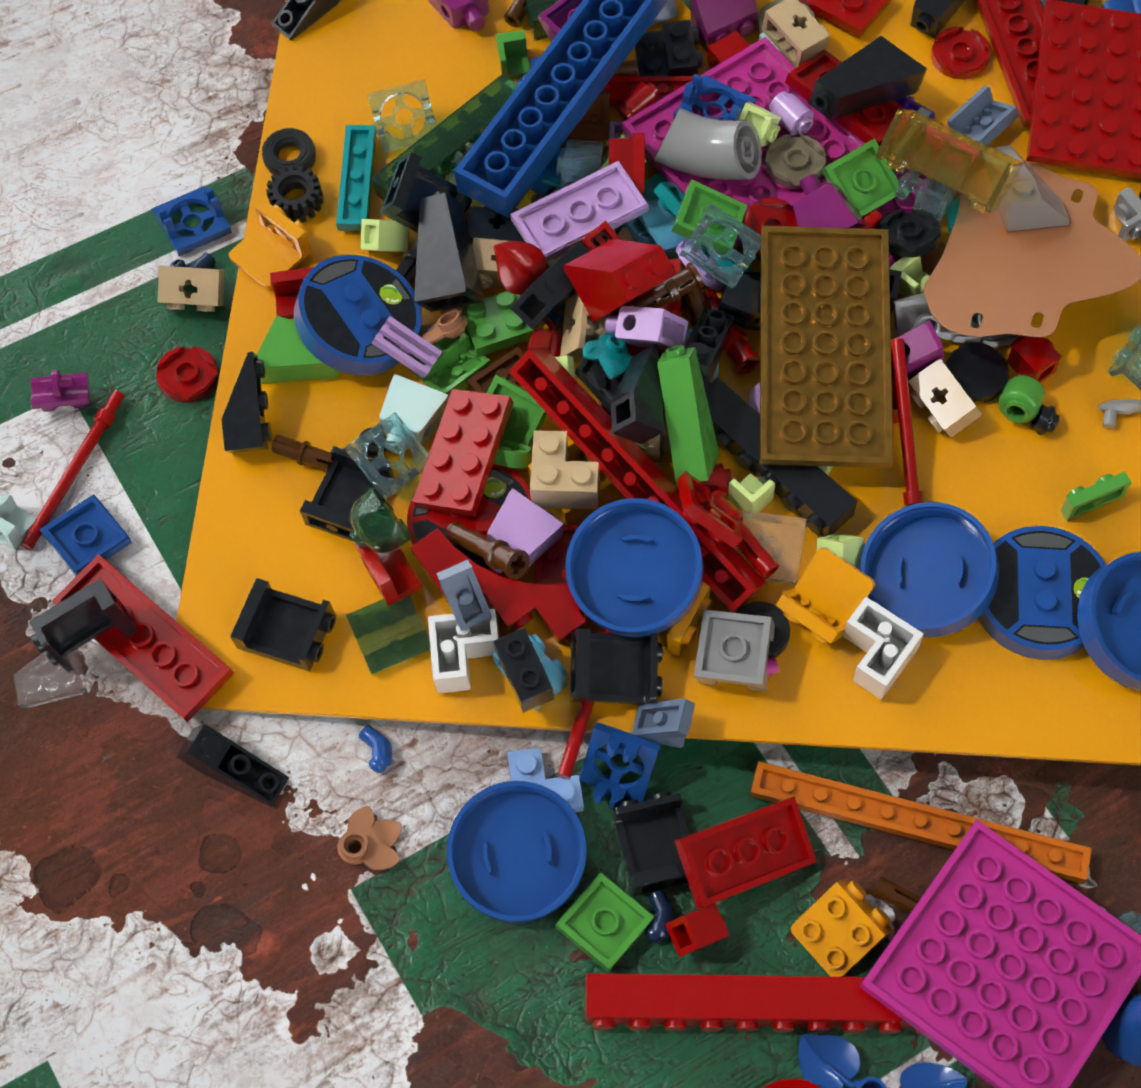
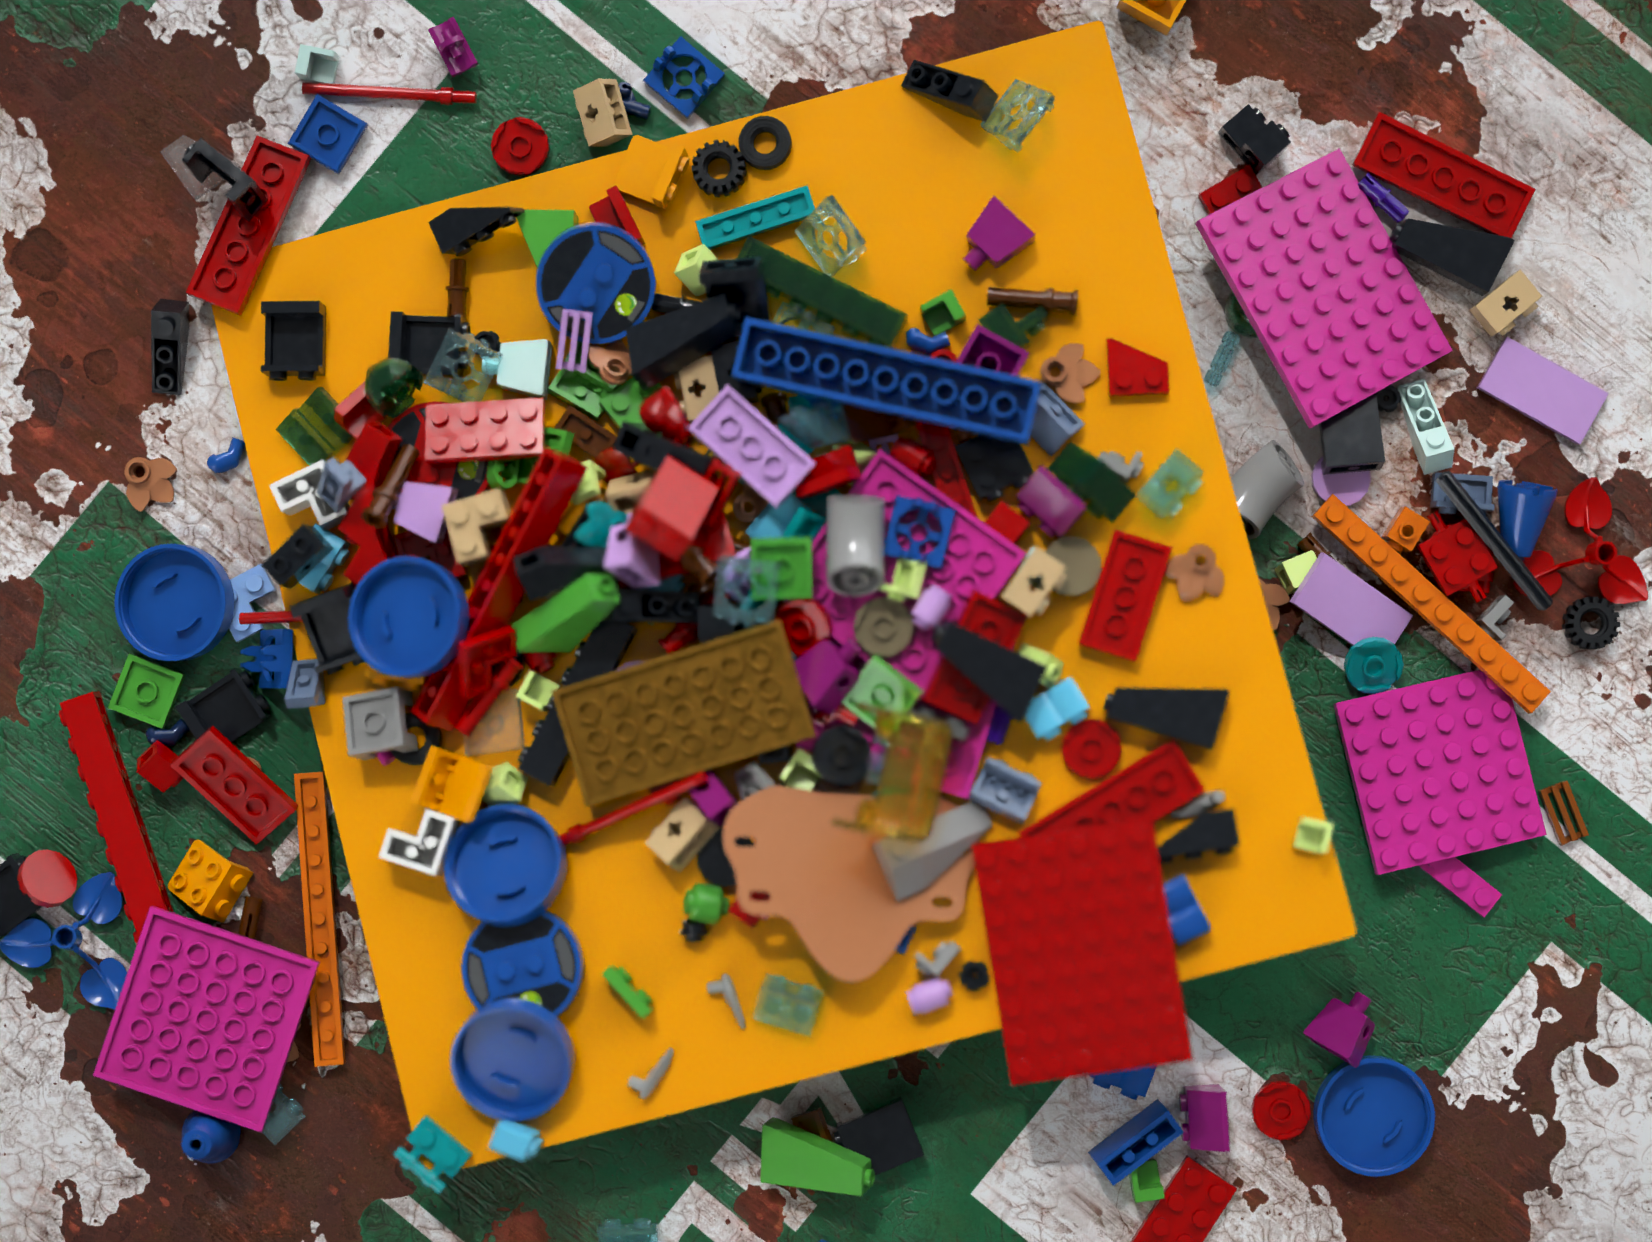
camera: 75 degrees right, 25 degrees up
none -> medium azure brick [1025,676,1090,741]

